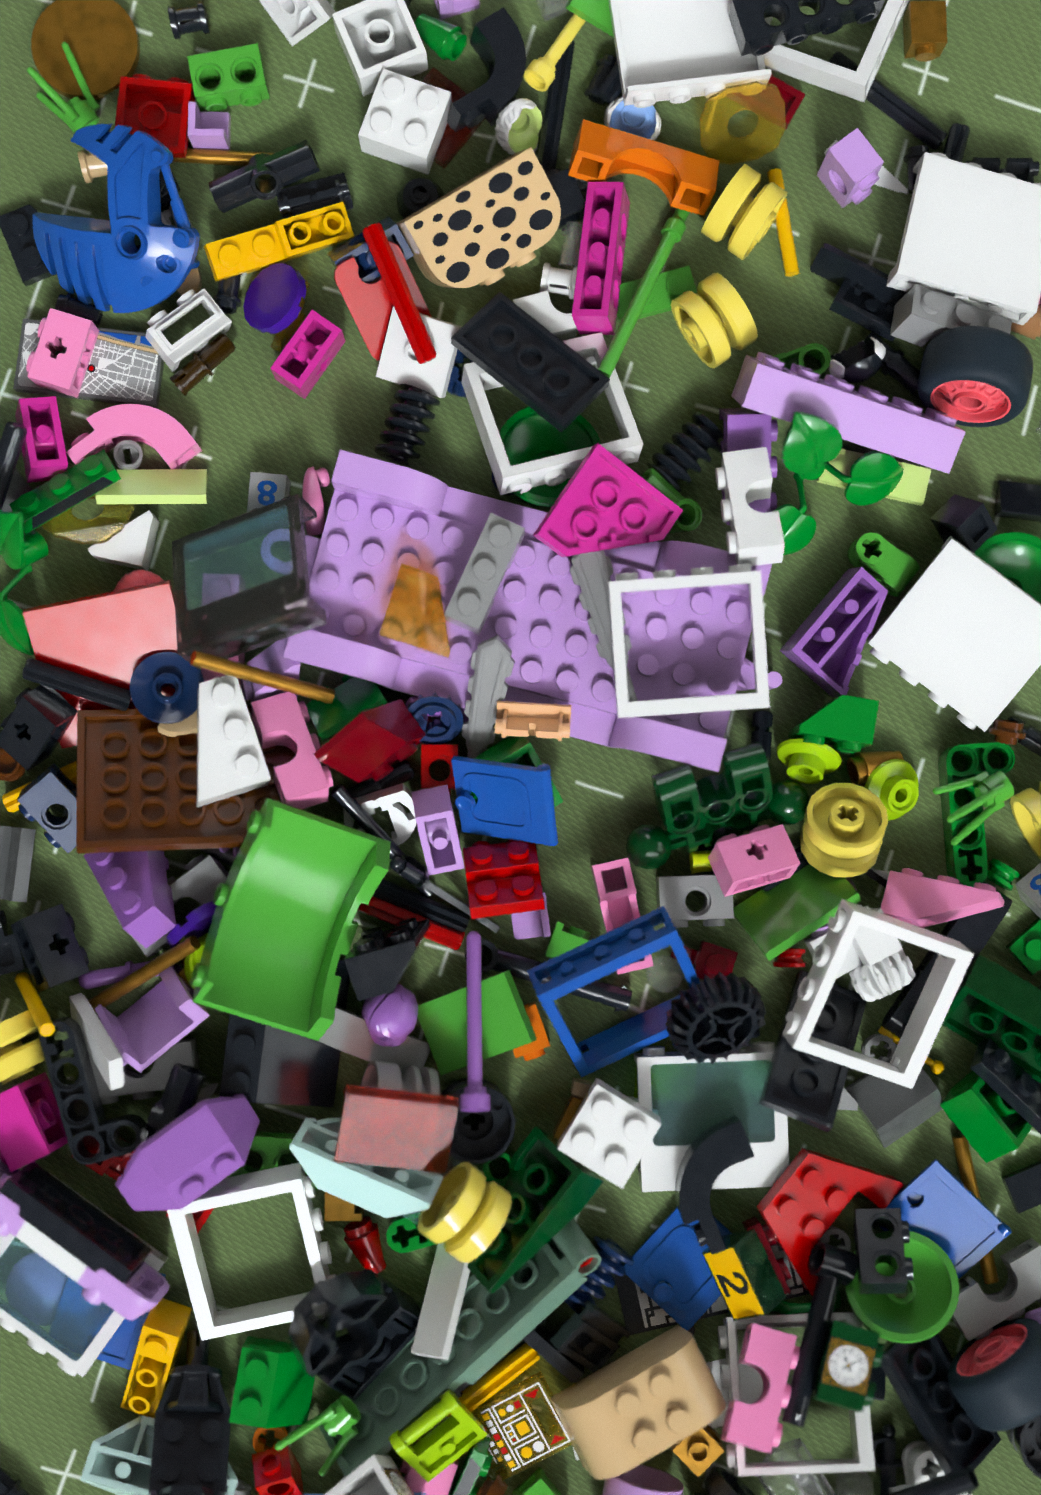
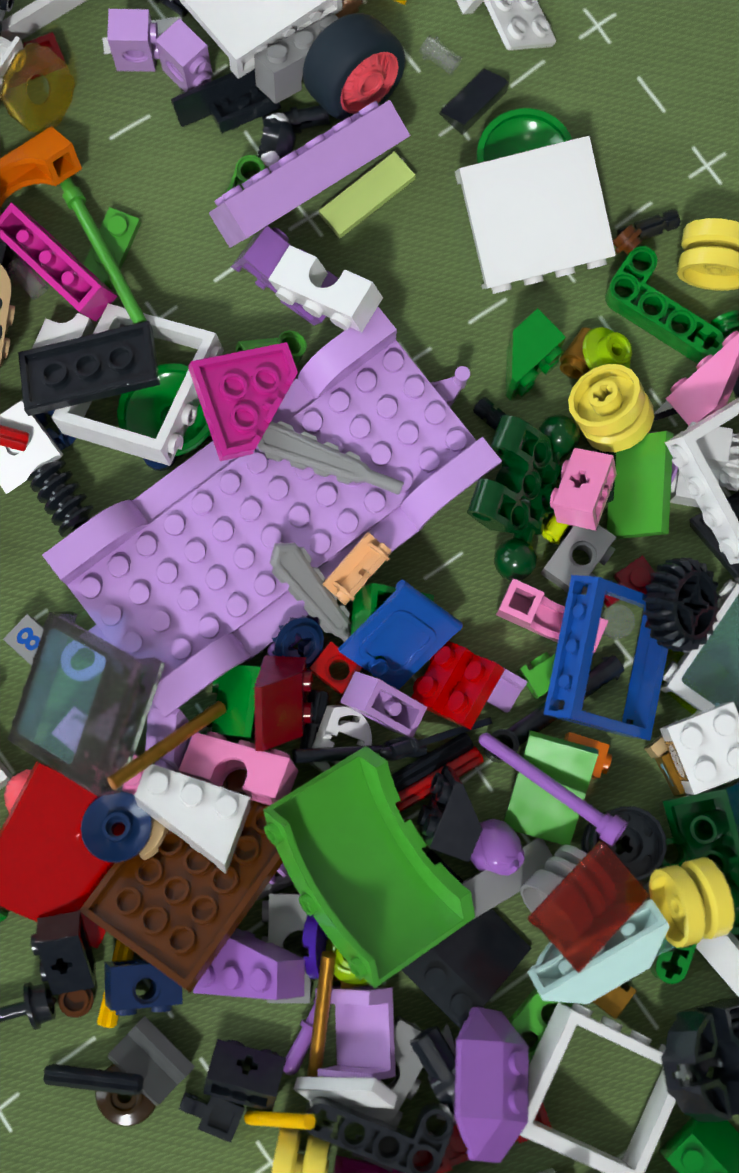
camera: 50 degrees left, 5 degrees down
black axle [22,658,131,711] -> none
bright pink arm [302,467,330,536] -> none
red cone [343,1216,387,1274] -> none
clear yellow slope [379,563,451,658] -> none
light grey arch [444,513,525,635] -> none
white bush [540,262,577,300] -> none
white window [608,564,770,718] -> none
black piece [647,412,724,493] -> none
light yellow wheel [671,273,758,369] -> none
light yellow wheel [701,164,788,260] -> none
yellow bar [767,168,799,277] -> none
green plant [773,412,904,555] -> none
red bush [773,948,806,968] -> none
lime piece [776,739,842,784] -> none
medium lavender wedge [779,567,888,698] -> none
bright green piece [848,532,920,597] -> none
black brick [930,494,997,553] -> none
bright green plant [933,771,1014,846] -> none
none -> lavender brick [155,18,213,92]

